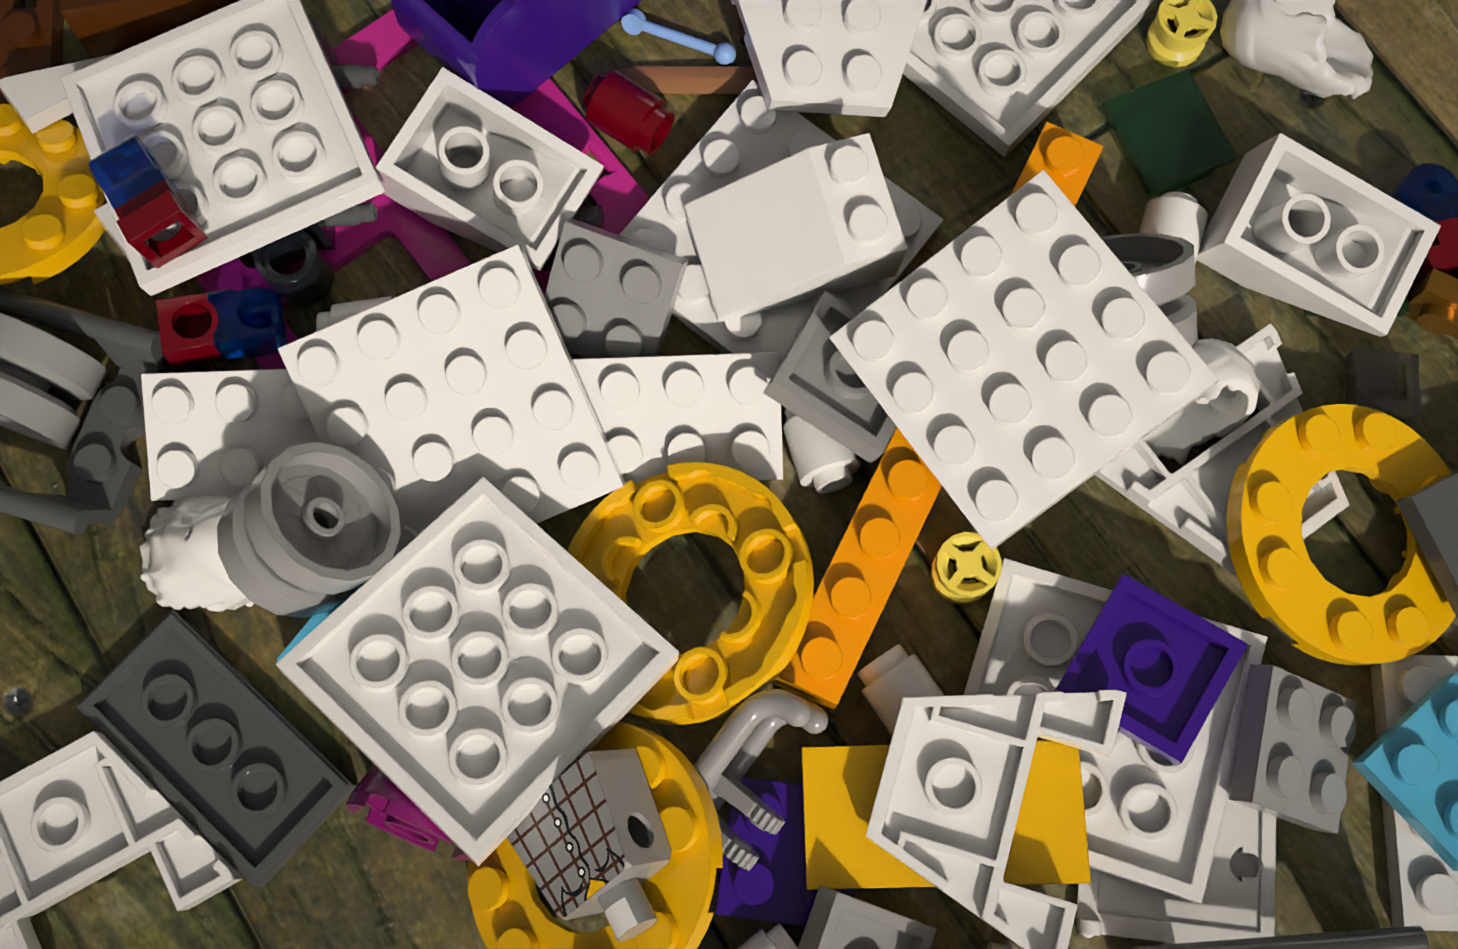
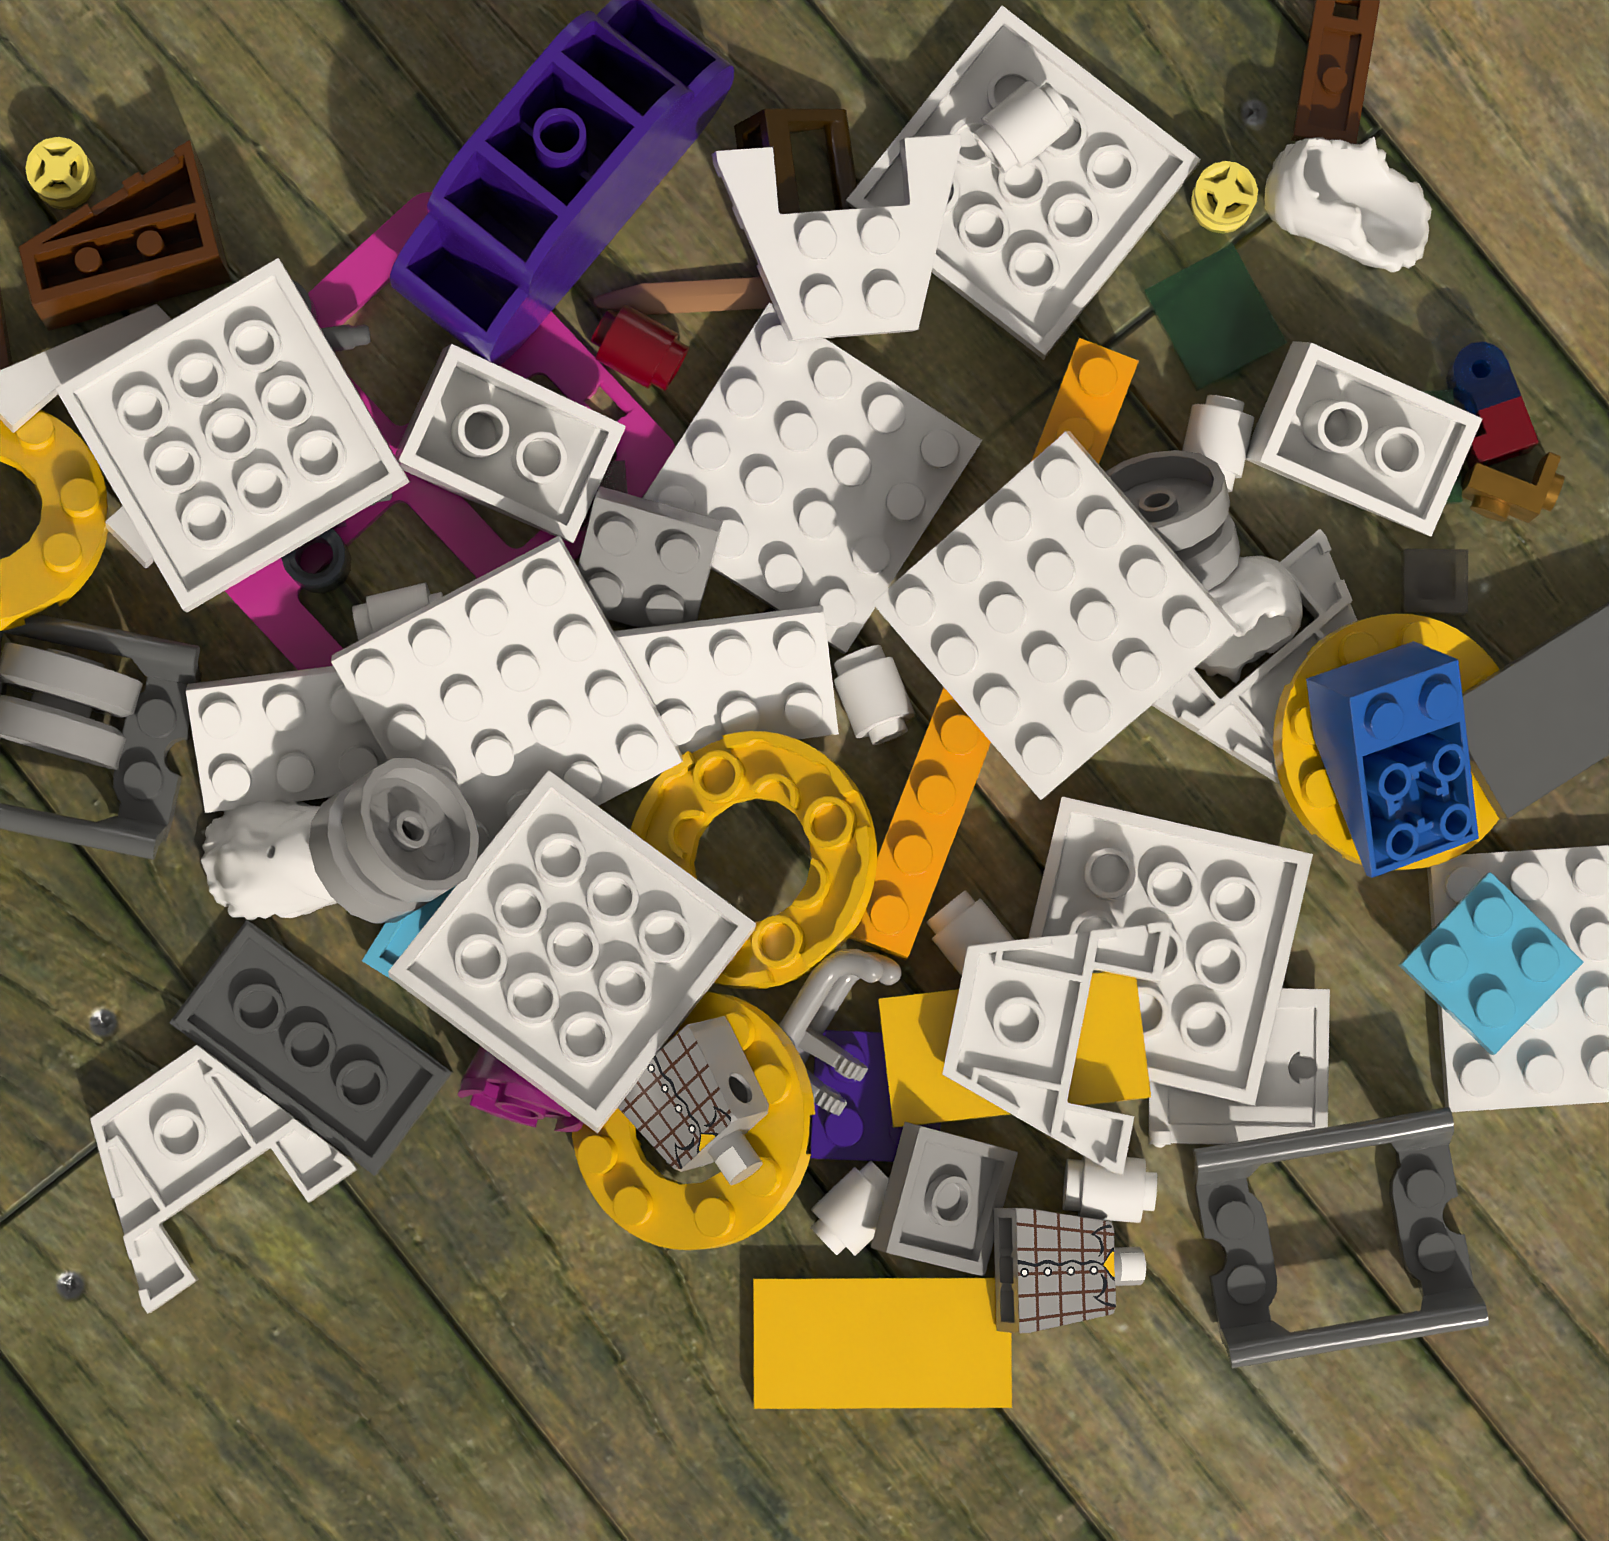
camera: 10 degrees left, 10 degrees up
leg [88,134,208,269] -> none
leg [156,288,288,372] -> none
light blue hinge [621,8,736,66] -> none
white slope [684,133,908,322] -> none
light grey plate [763,291,896,464] -> none
light yellow wheel [930,532,1002,605] -> none
dark purple plate [1054,574,1248,766] -> none
light grey plate [1229,664,1356,834] -> none
none -> blue slope [1306,641,1479,878]

